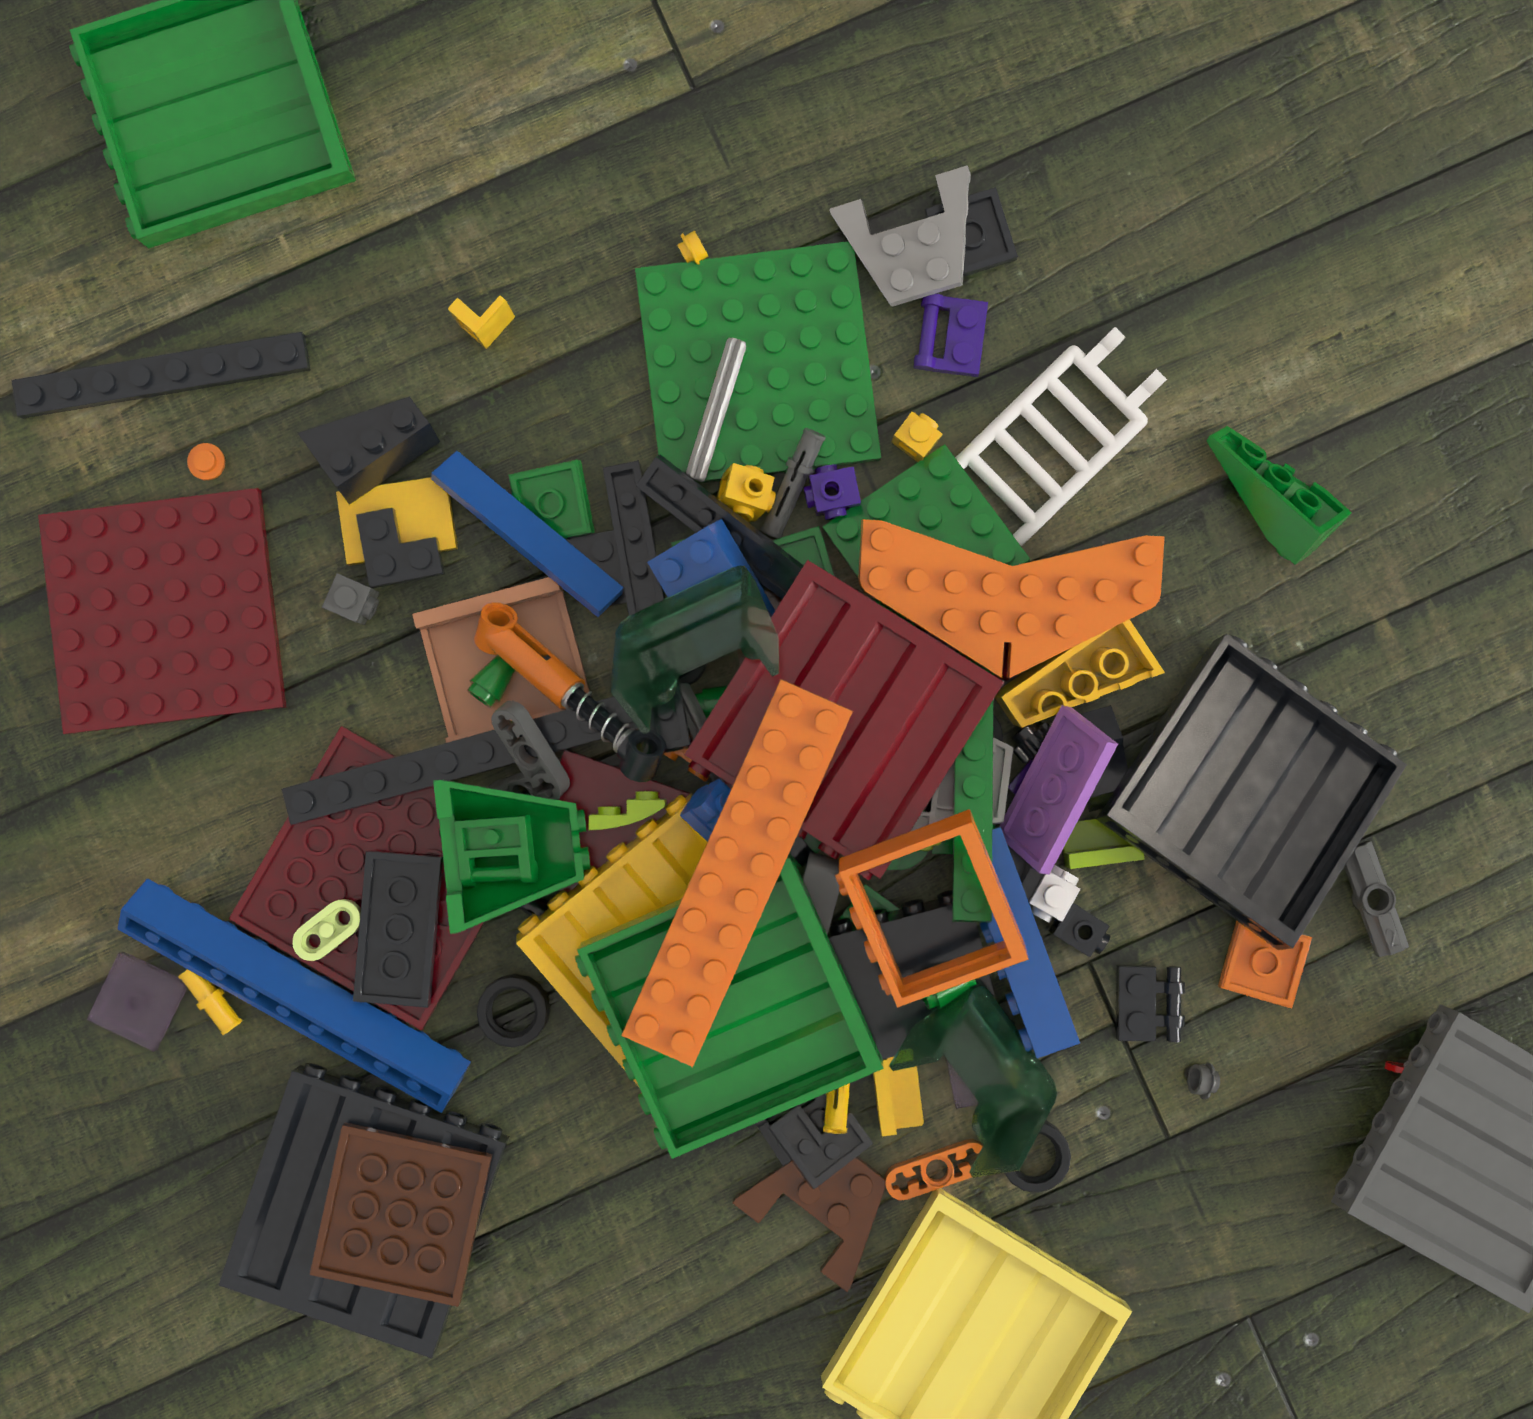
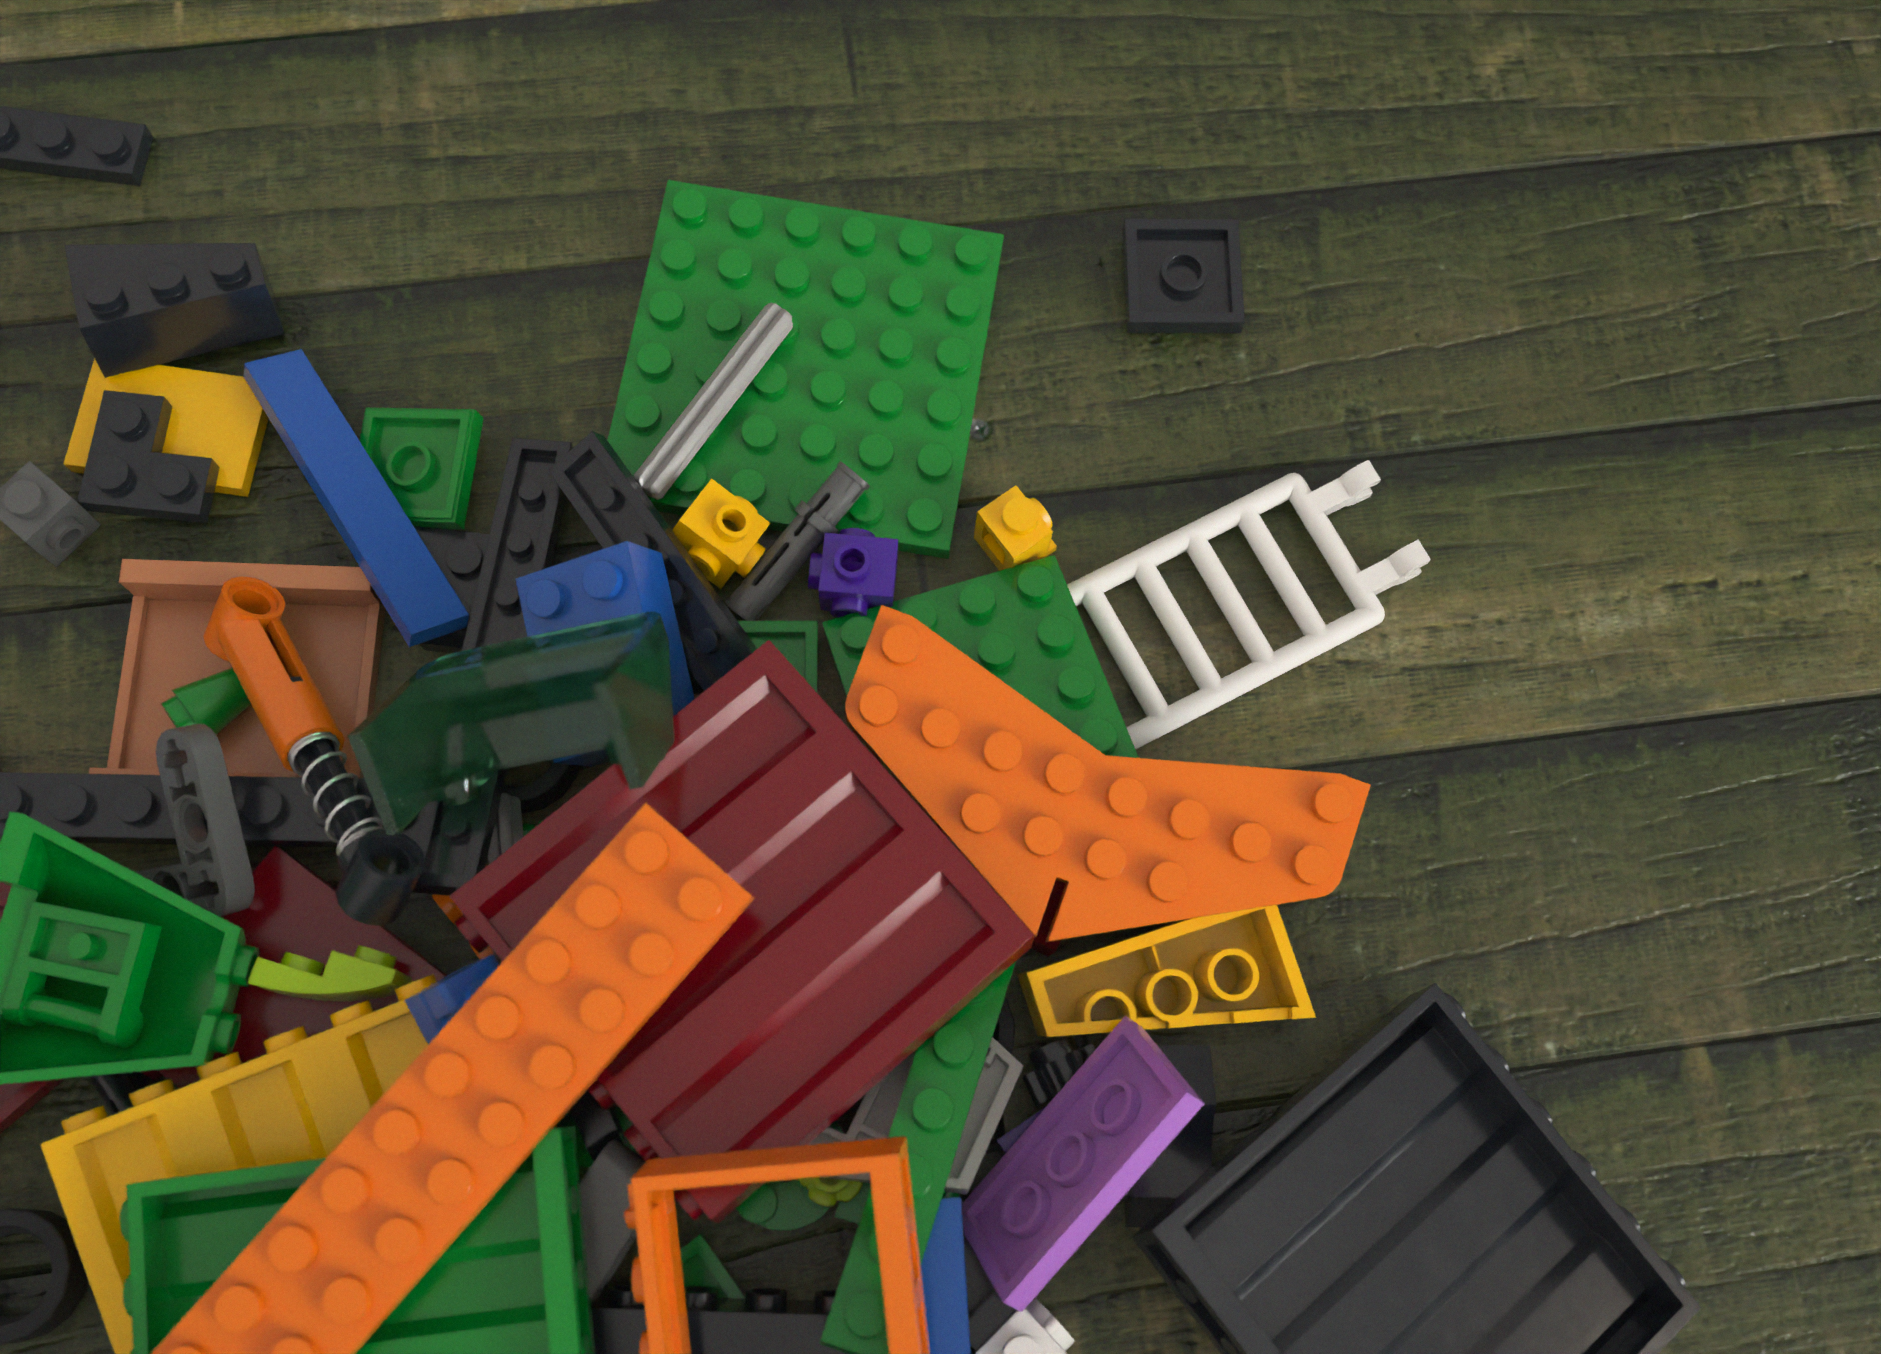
camera: 10 degrees right, 15 degrees down
yellow panel [448,296,515,349] -> none
yellow plate [677,231,709,265] -> none
light grey wing [830,165,971,307] -> none
dark purple plate [913,294,988,377] -> none
lime panel [1063,819,1145,869] -> none
green wedge [1206,426,1352,565] -> none

